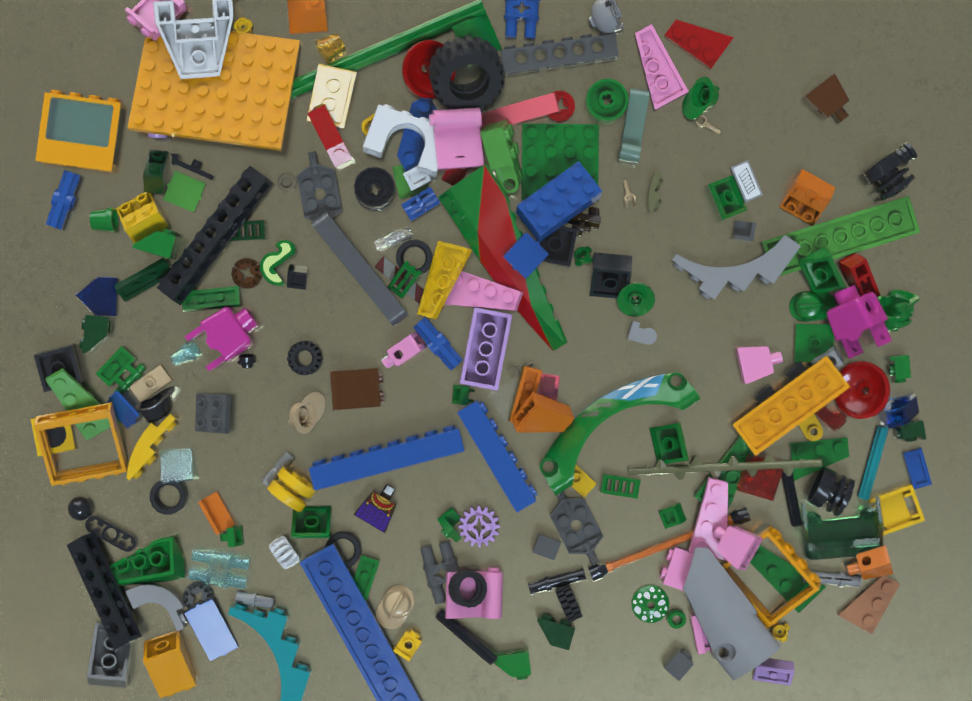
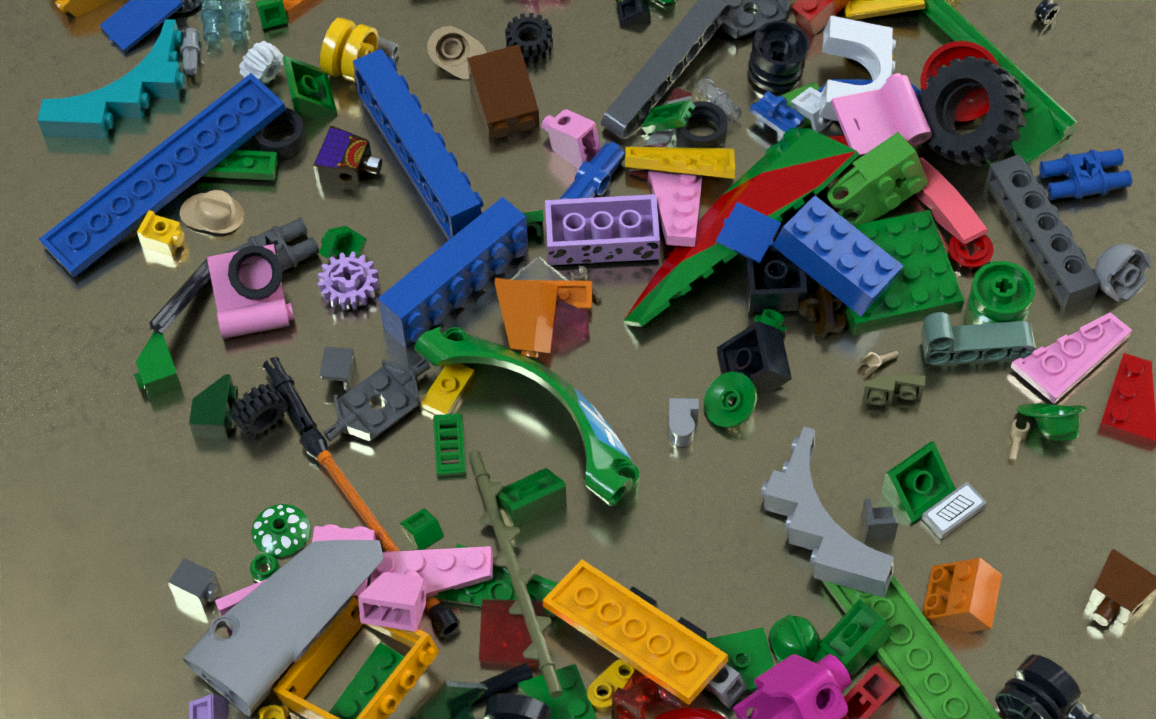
camera: 80 degrees right, 30 degrees down
bright pink torso [735,346,783,384] -> none

